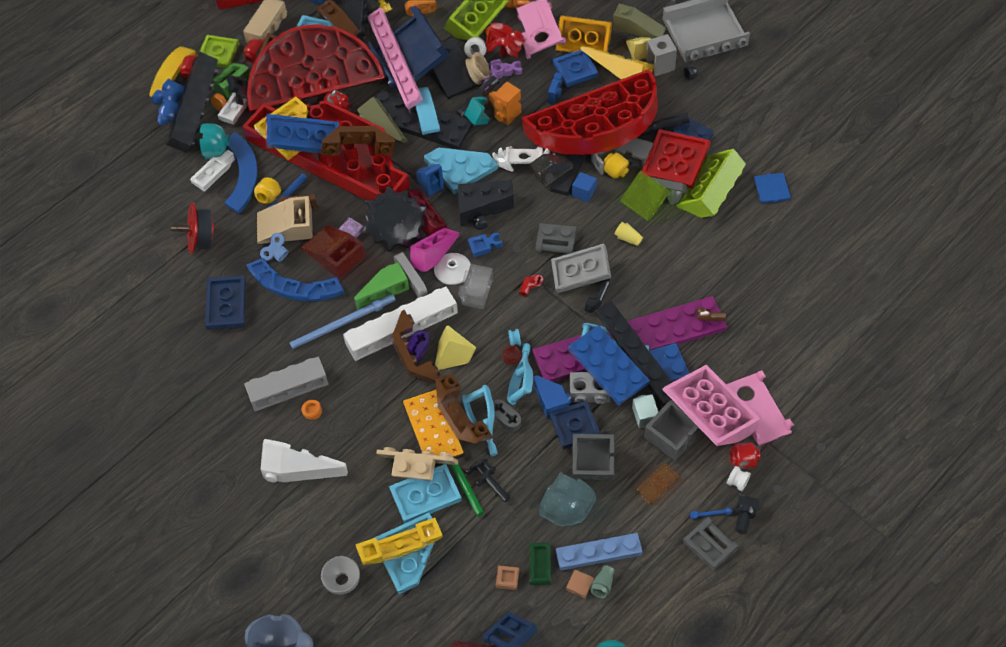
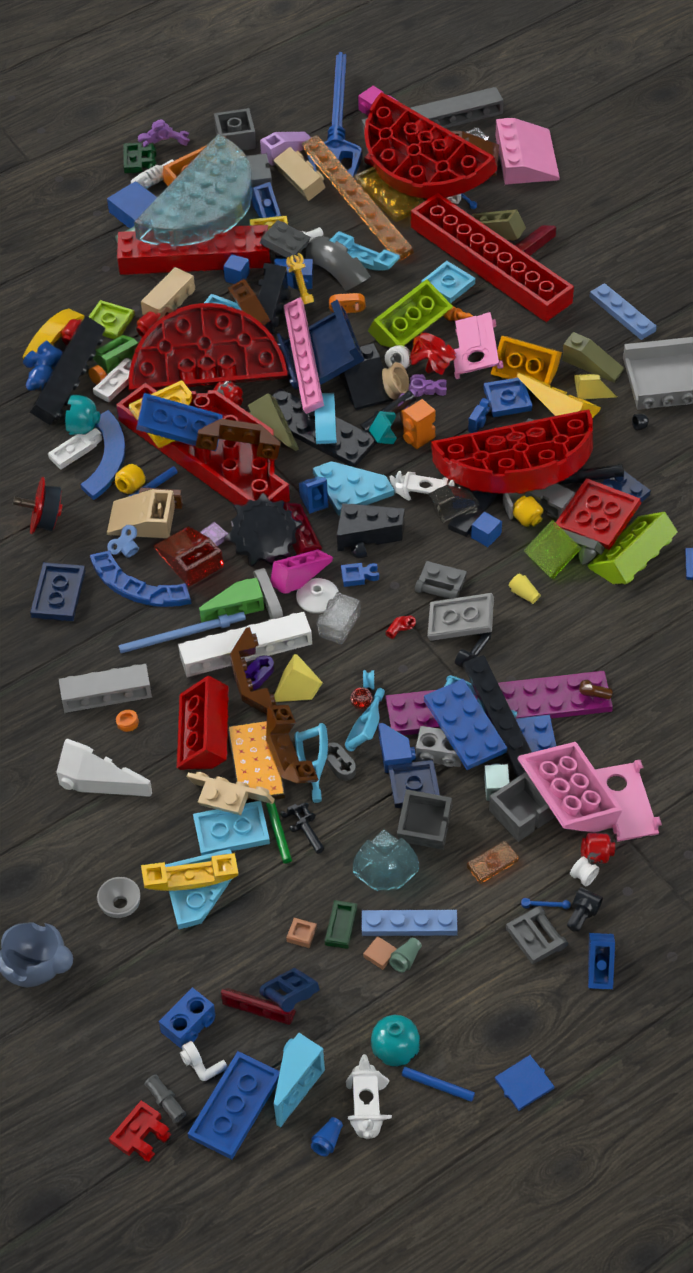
camera: 10 degrees right, 5 degrees down
black plate [226,75,248,105] -> none
light grey piece [646,34,677,76] -> none
none -> red slope [177,675,229,770]
none -> blue slope [588,933,615,989]

